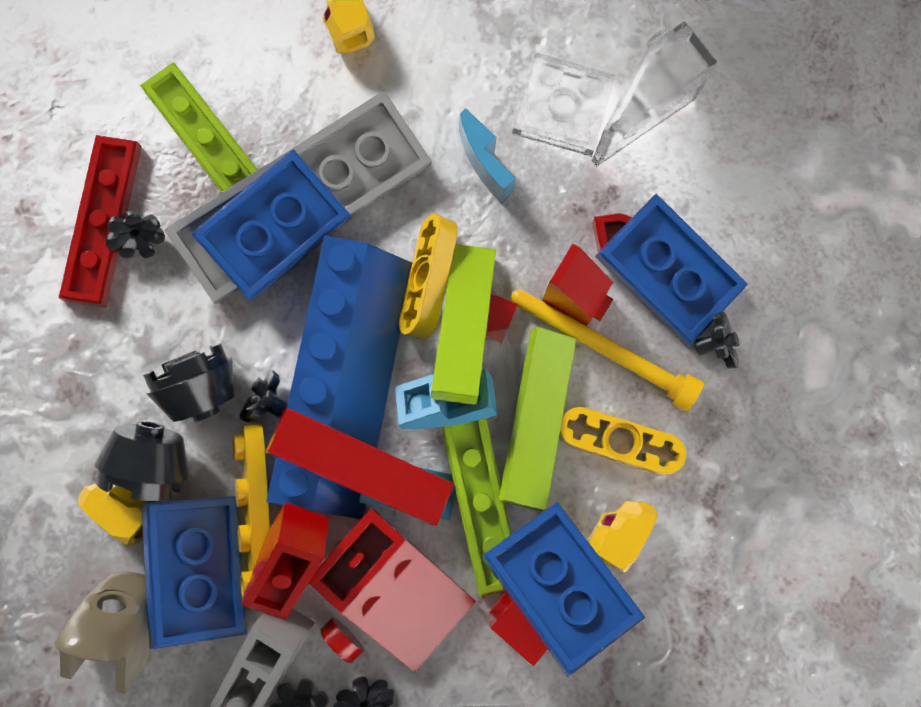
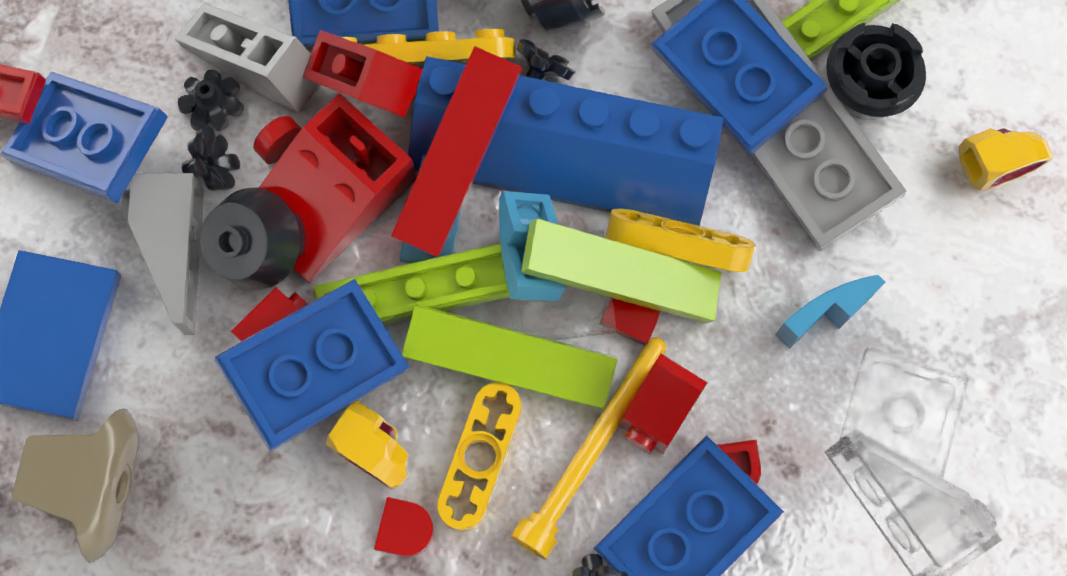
camera: 95 degrees right, 5 degrees down
none -> black cone [200,187,305,290]
none -> red tile [374,497,434,557]
none -> black cone [826,23,926,120]

